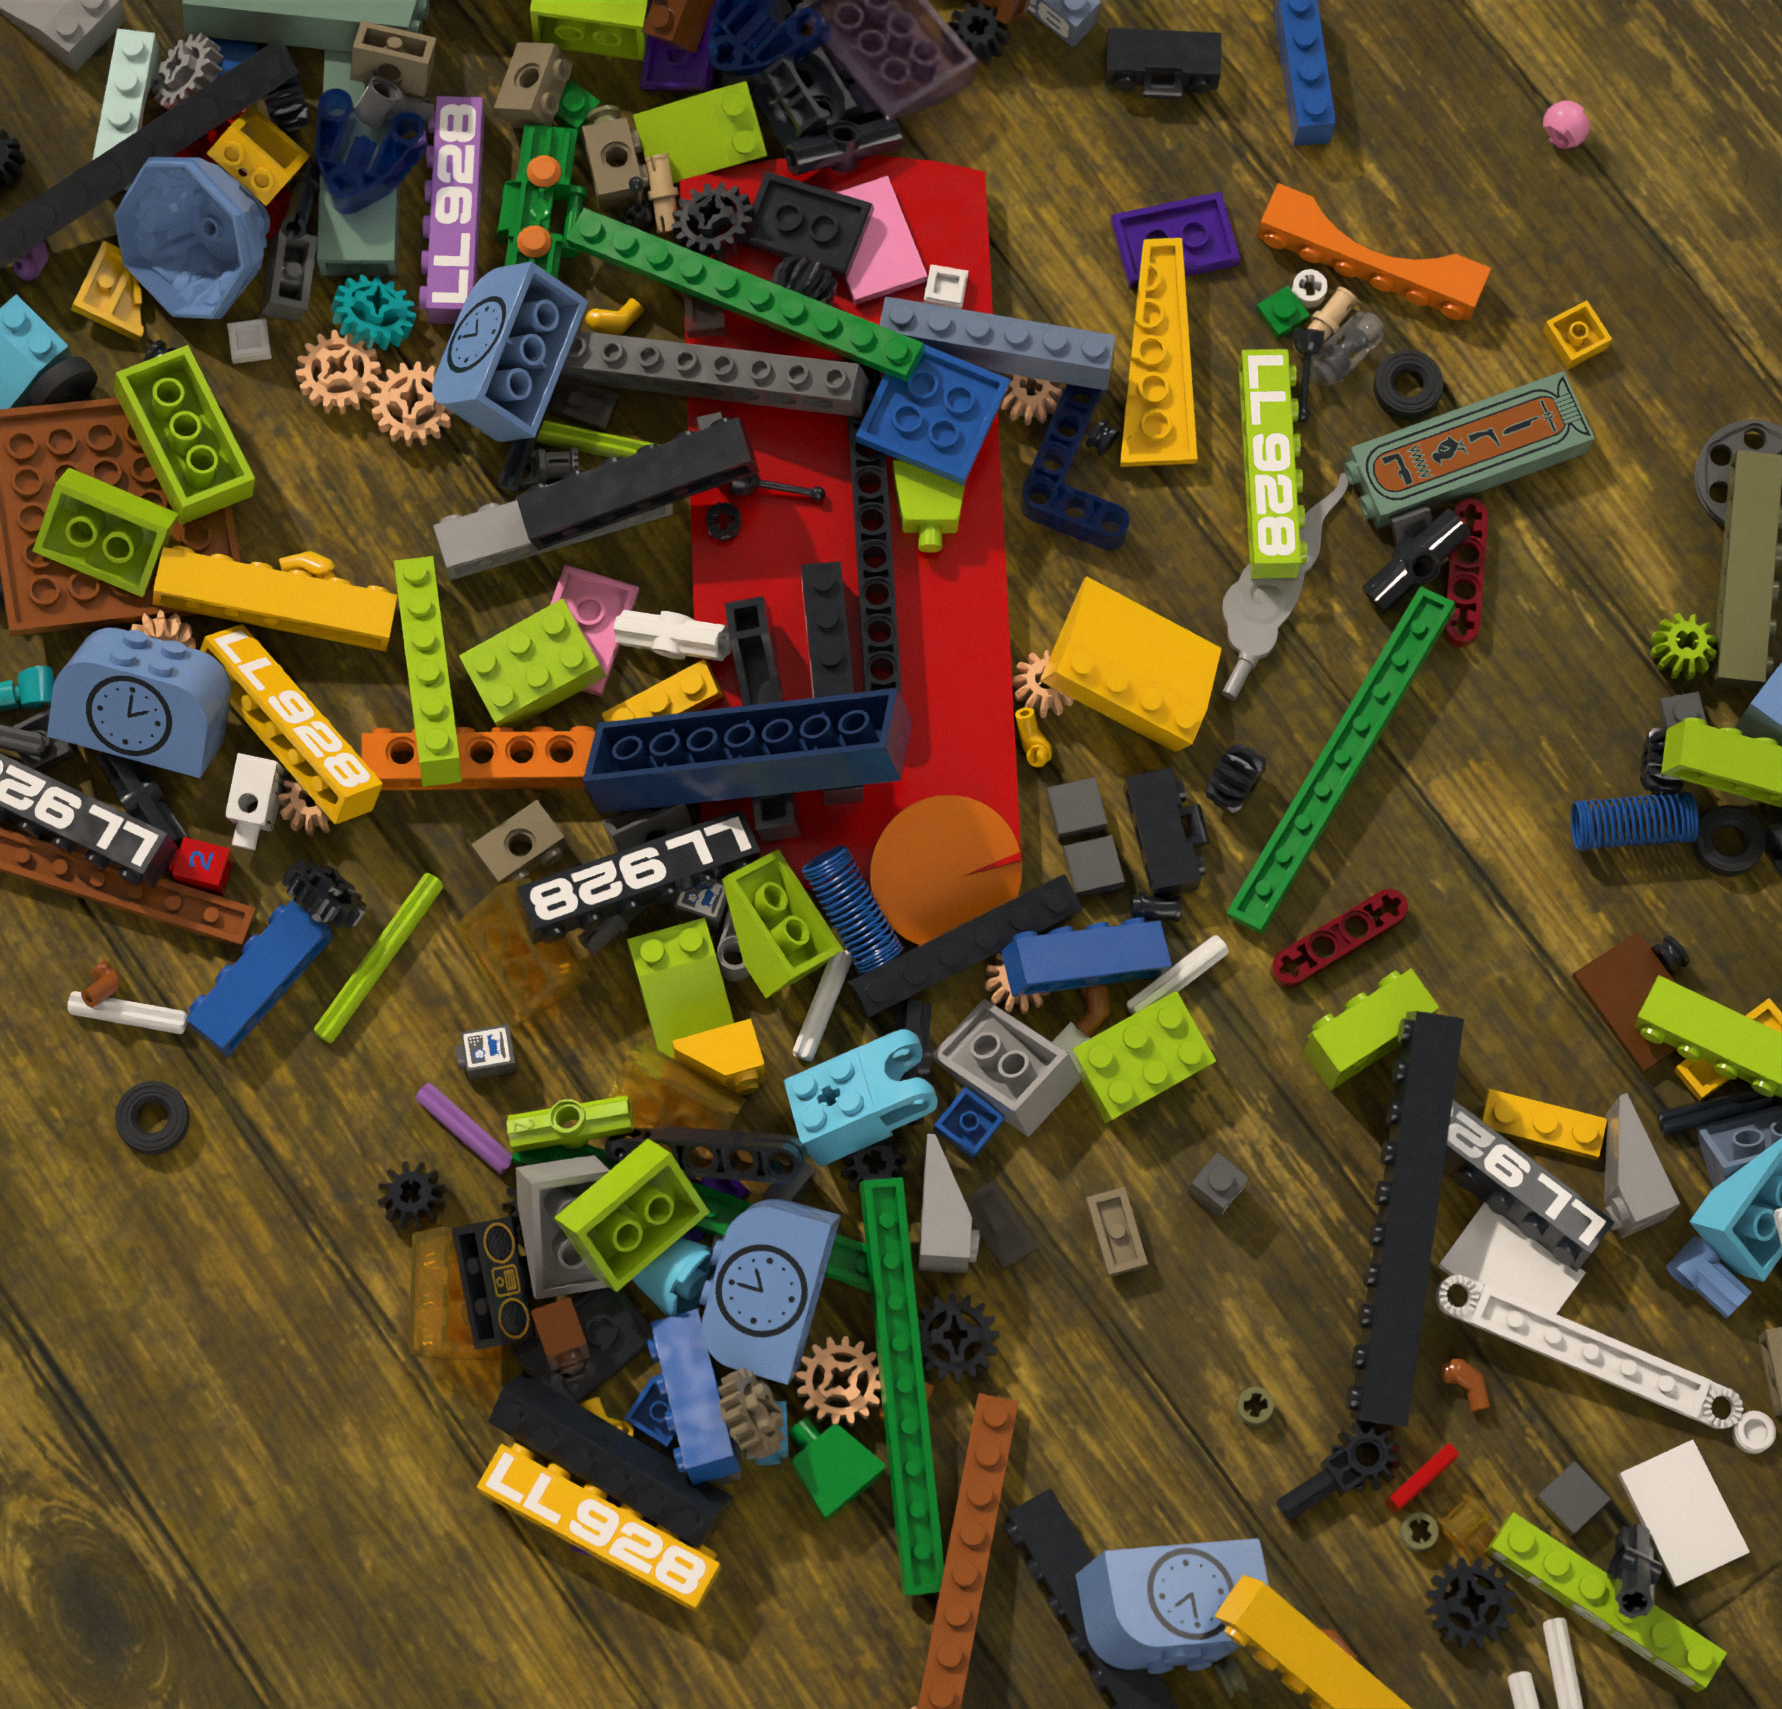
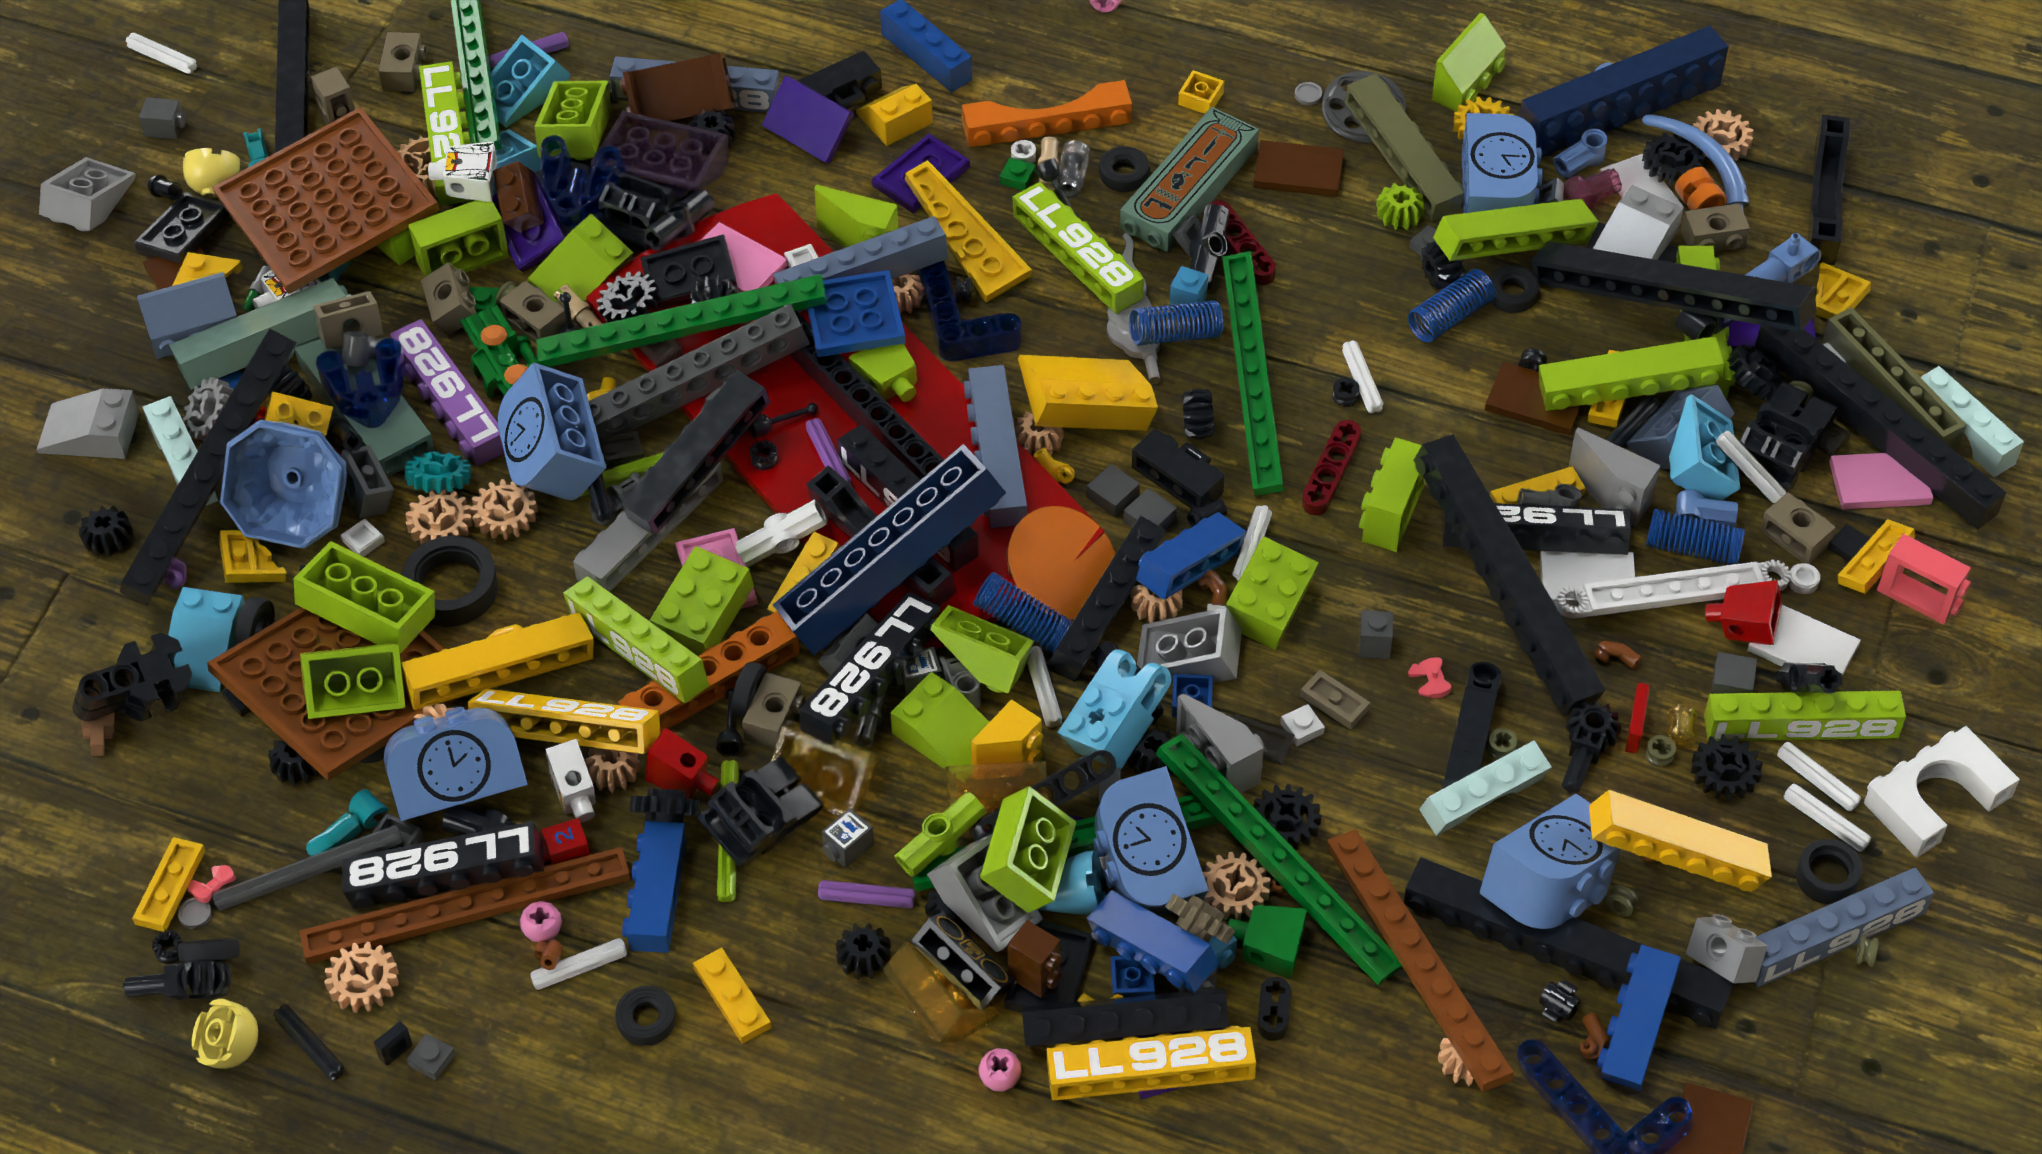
camera: 30 degrees left, 20 degrees down
none -> black tyre [402,536,498,627]
none -> bright pink piece [520,901,562,942]
none -> red torso [645,728,720,799]
none -> yellow plate [693,947,772,1044]
none -> black connector [698,756,824,868]
none -> black hinge [716,688,742,756]
none -> black tyre [732,662,767,718]
none -> dark purple tile [762,75,854,163]
none -> medium lavender axle [806,418,851,485]
none -> lime slope [814,185,898,248]
none -> yellow slope [856,84,933,147]
none -> sand blue brick [963,365,1027,528]
none -> bright pink piece [978,1048,1022,1092]
none -> blue piece [1129,300,1224,346]
none -> dark azure brick [1170,266,1208,317]
none -> reddish brown tile [1253,140,1344,197]
none -> black beam [1257,977,1291,1041]
none -> white plate [1280,704,1325,747]
none -> light grey piece [1295,82,1322,106]
none -> black bush [1332,377,1359,407]
none -> white axle [1342,340,1383,414]
none -> coral piece [1408,657,1452,698]
none -> light aqua arch [1419,740,1552,836]
none -> black piece [1442,662,1501,789]
none -> dark grey pin [1517,484,1582,507]
none -> blue piece [1646,509,1745,565]
none -> red torso [1705,580,1782,645]

